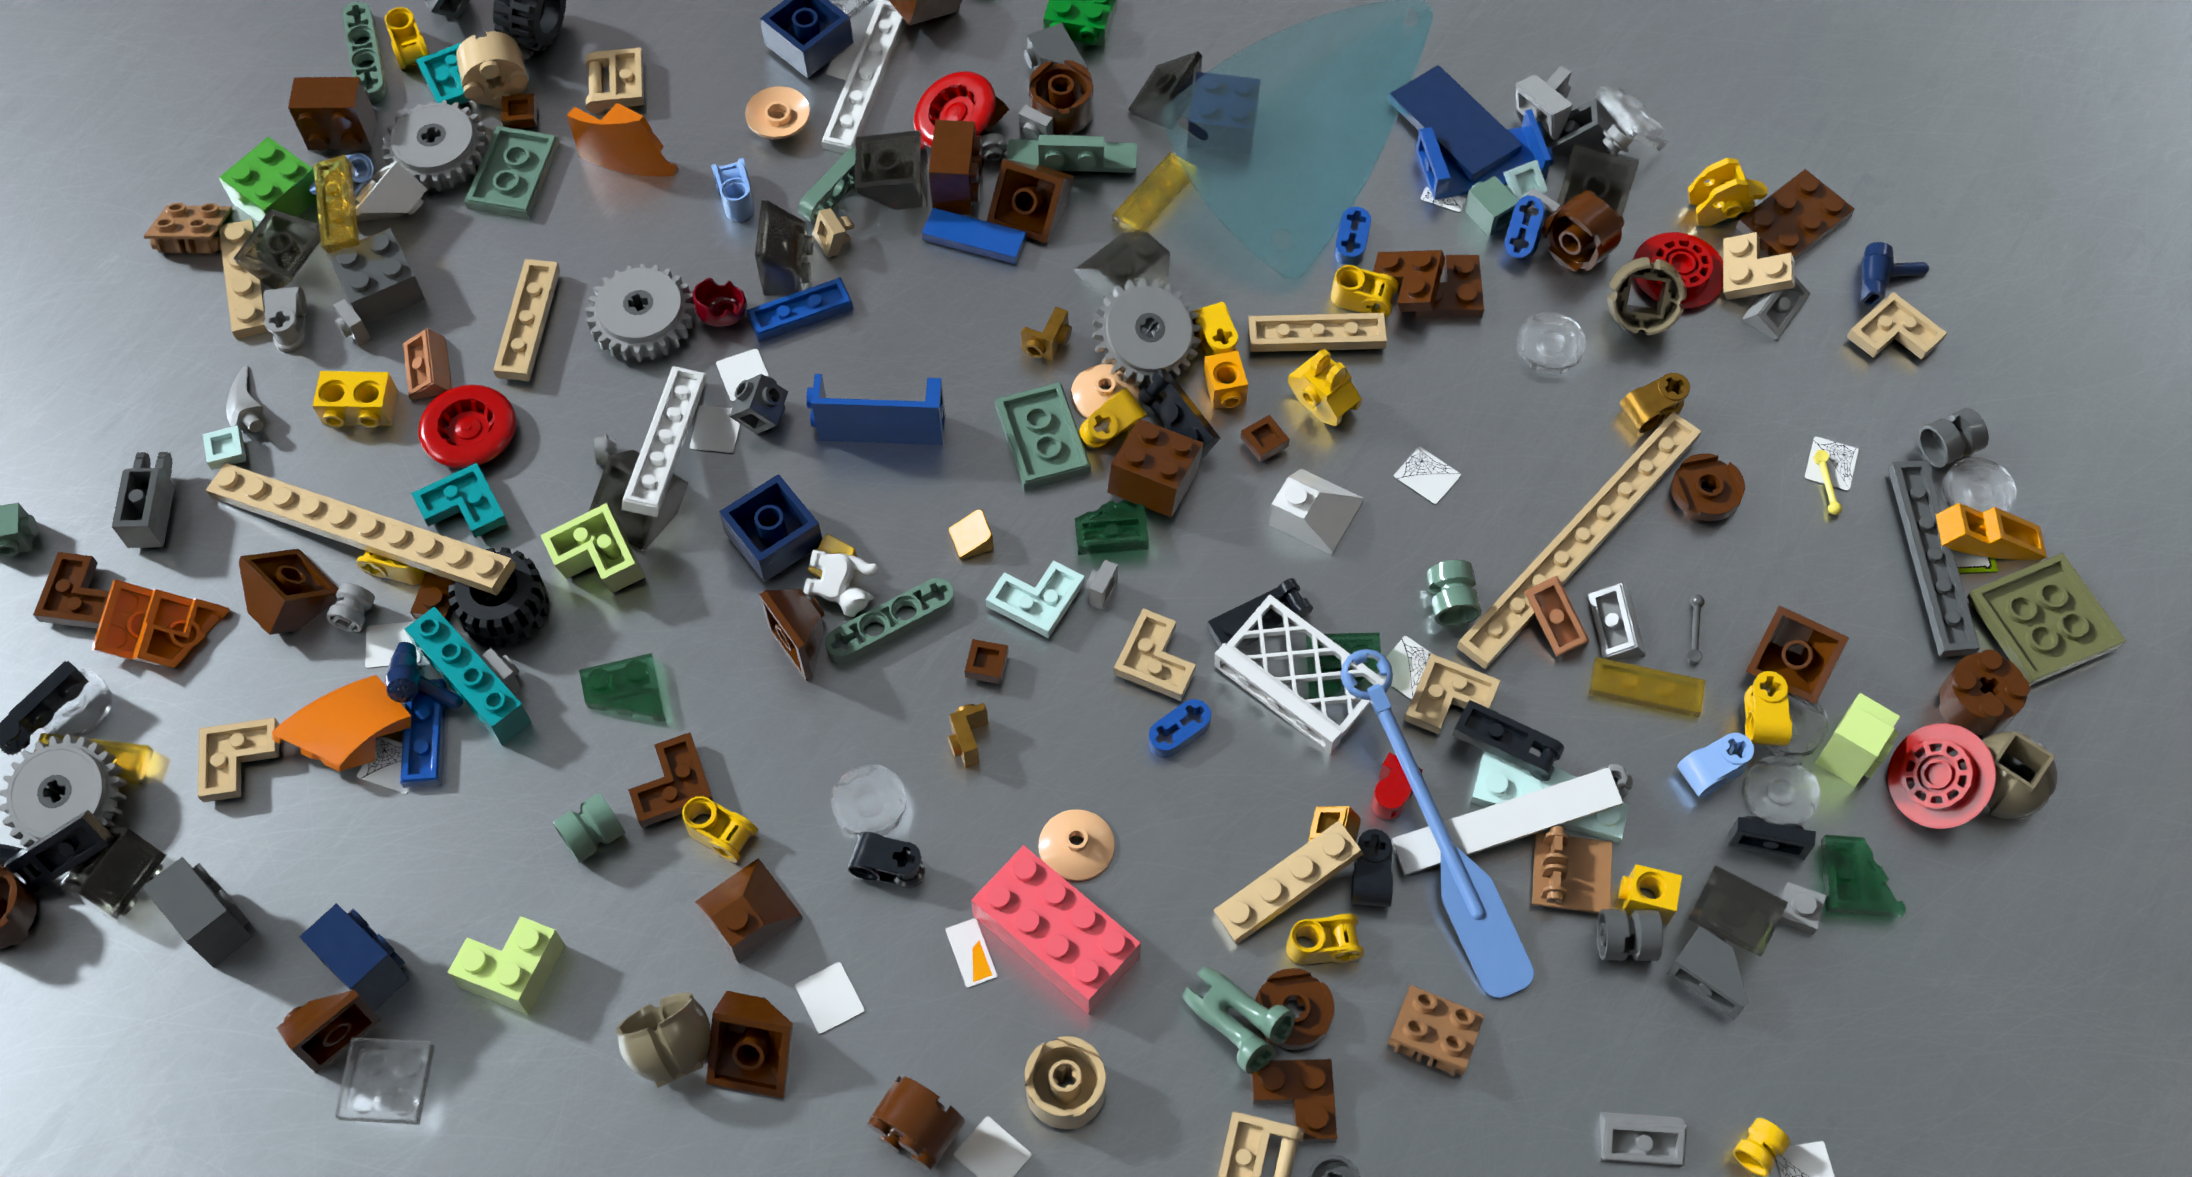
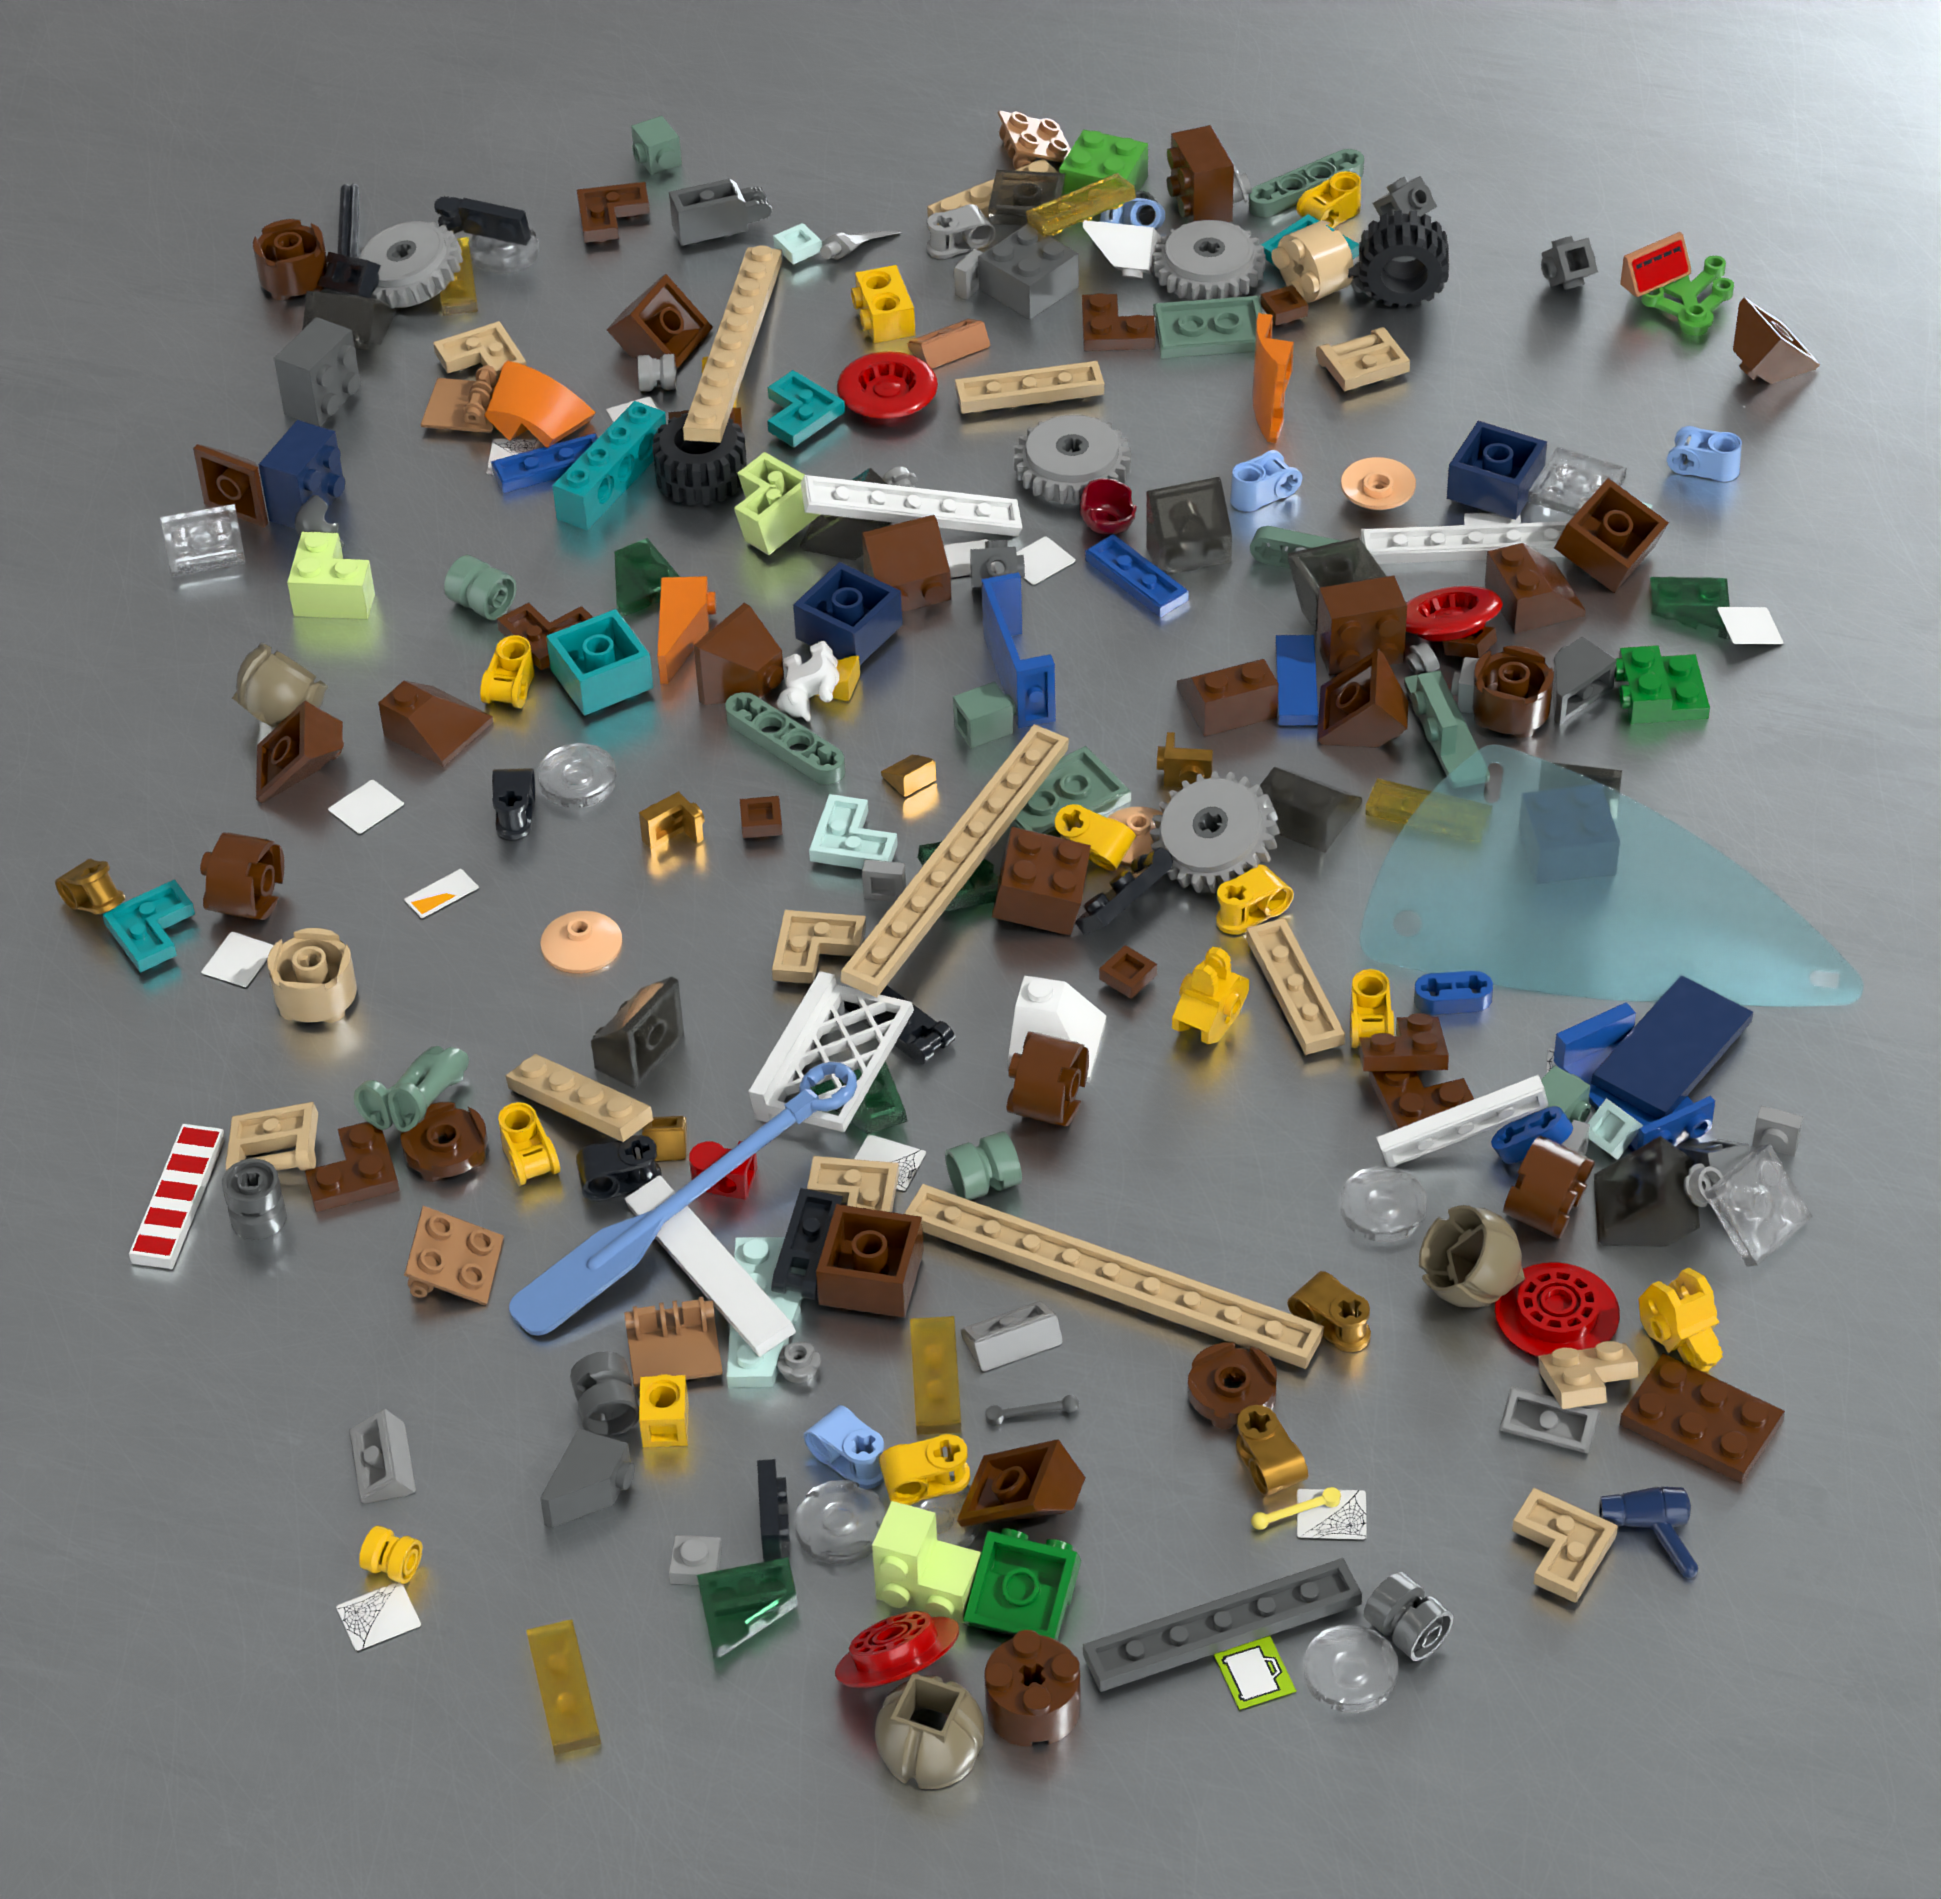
camera: 75 degrees right, 15 degrees down
orange slope [91,579,229,668] -> none
dark blue piece [385,642,463,709] -> none
light grey plate [479,648,521,694] -> none
tan tile [812,208,854,257] -> none
coral brick [971,845,1141,1015] -> none
blue beam [1148,699,1211,758] -> none
light orange brick [1203,350,1248,409] -> none
white sticker [1394,447,1461,504] -> none
light grey slope [1515,75,1572,140] -> none
nougat slope [1524,575,1590,657] -> none
clear smoke slope [1688,865,1788,957] -> none
light orange slope [1936,503,2047,560] -> none
olive plate [1967,553,2126,686] -> none
none -> dark grey hair [294,495,345,548]
none -> medium nougat hinge [421,365,498,433]
none -> clear yellow tile [526,1619,601,1755]
none -> teal brick [546,609,654,715]
none -> clear smoke slope [591,976,685,1089]
none -> orange slope [657,576,716,684]
none -> reddish brown brick [816,1204,924,1318]
none -> tan plate [841,724,1069,998]
none -> reddish brown slope [862,515,952,612]
none -> sand green brick [953,681,1016,749]
none -> green plate [963,1528,1081,1640]
none -> reddish brown brick [1006,1031,1089,1126]
none -> reddish brown plate [1082,293,1155,351]
none -> reddish brown slope [1177,659,1279,737]
none -> pearl gold piece [1236,1405,1308,1497]
none -> white tile [1376,1075,1548,1168]
none -> reddish brown slope [1485,543,1586,634]

